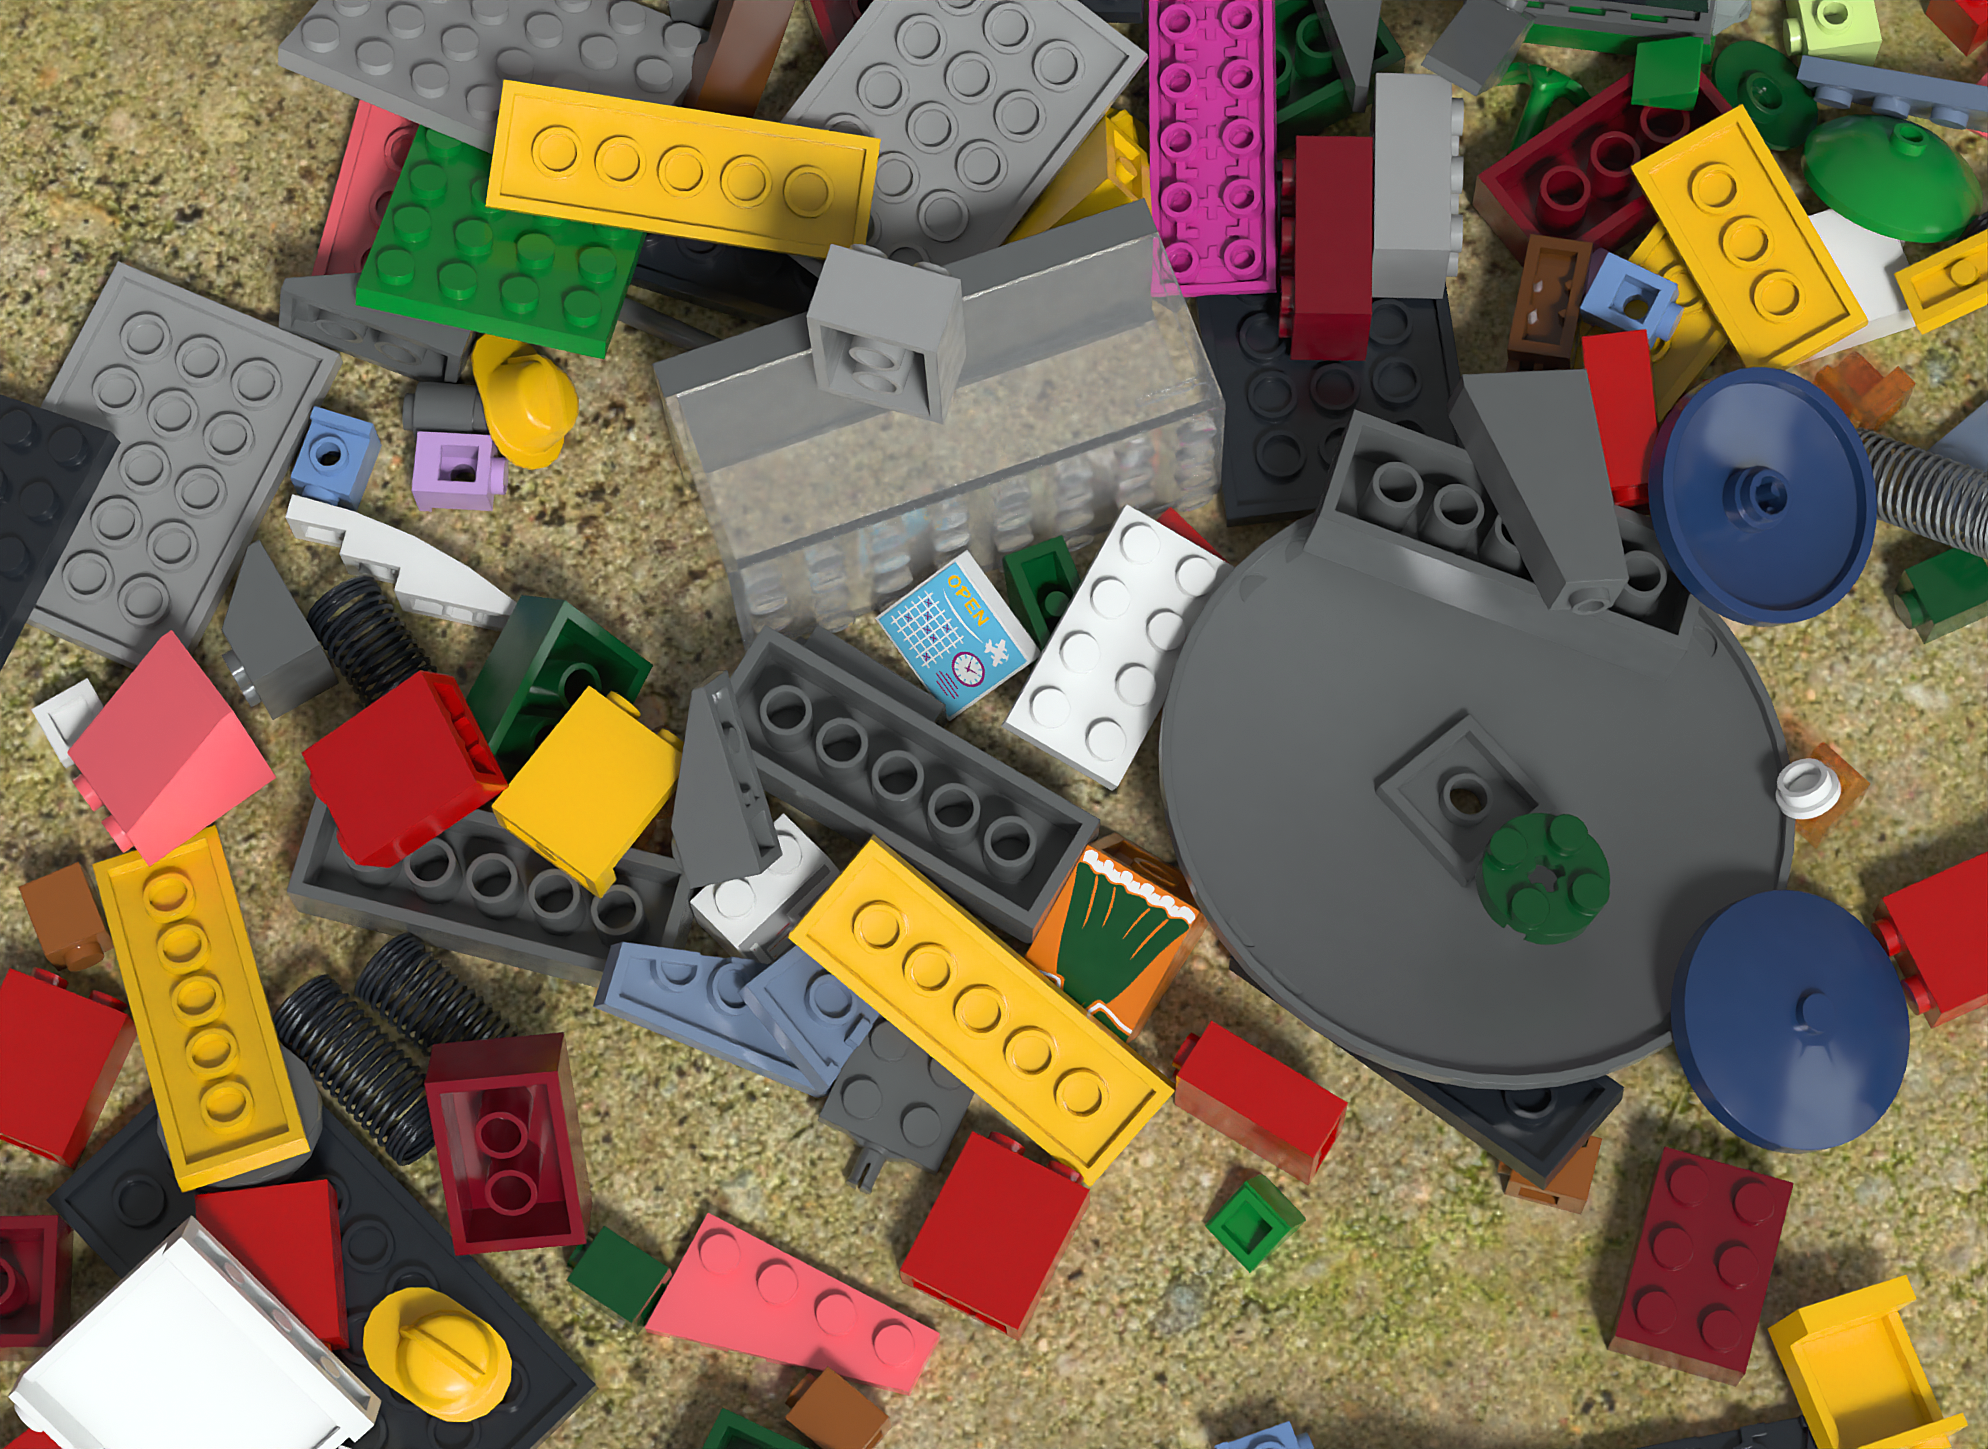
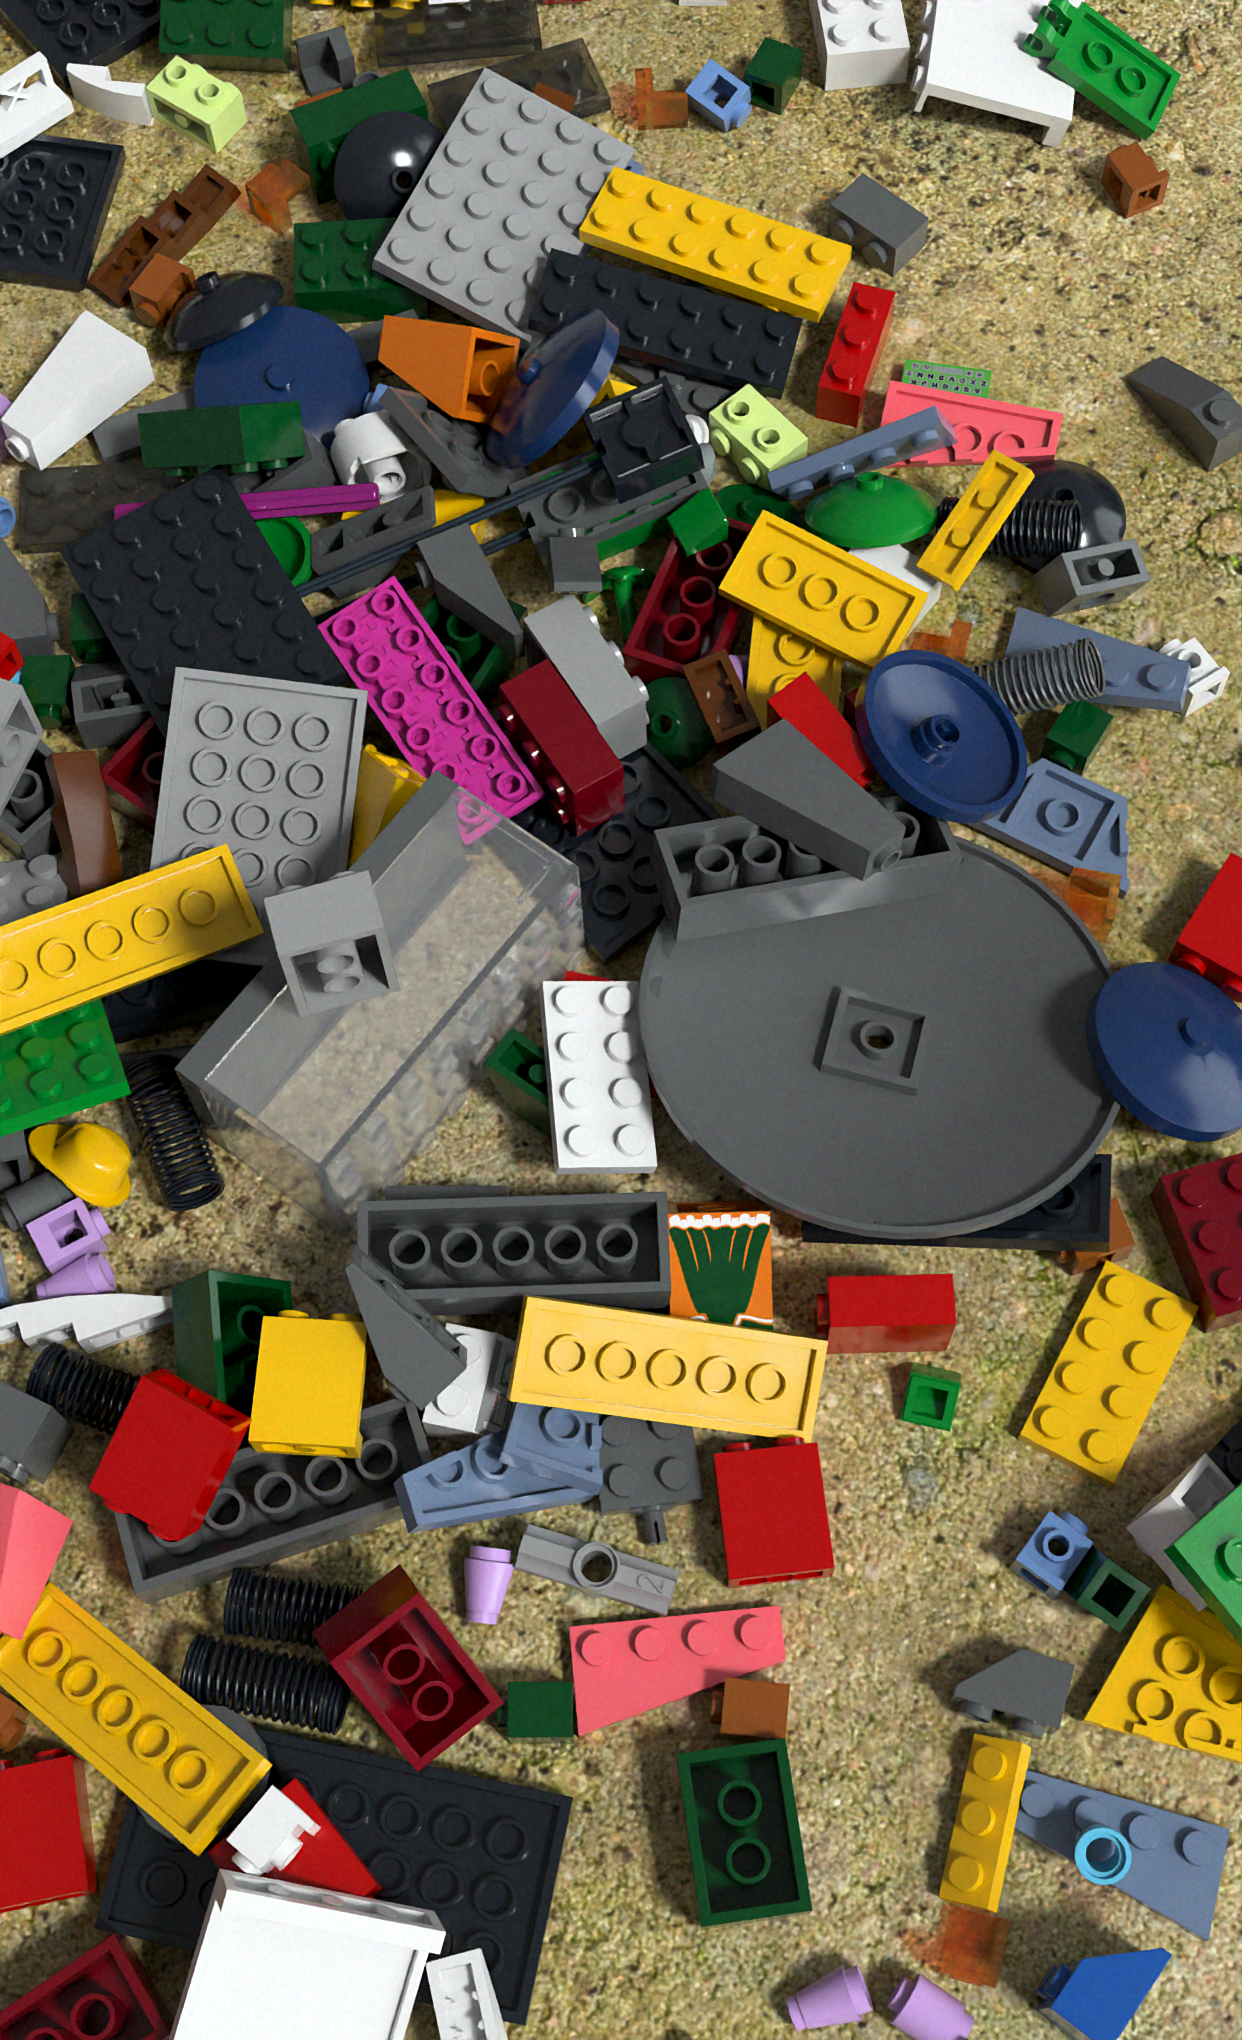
camera: 35 degrees left, 5 degrees down
yellow piece [363,1288,512,1422] -> none
tile [875,550,1041,721] -> none
dark green plate [1476,813,1610,945] -> none
medium blue brick [1580,252,1684,349] -> none
white plate [1776,758,1841,819] -> none
none -> lavender cone [36,1253,116,1301]
none -> black piece [124,1054,226,1212]
none -> white brick [226,1785,321,1877]
none -> lavender cone [463,1545,515,1625]
none -> light grey piece [515,1524,679,1617]
none -> dark green dish [645,676,713,770]
none -> sand blue wing [966,758,1129,900]
none -> yellow plate [1018,1260,1199,1488]

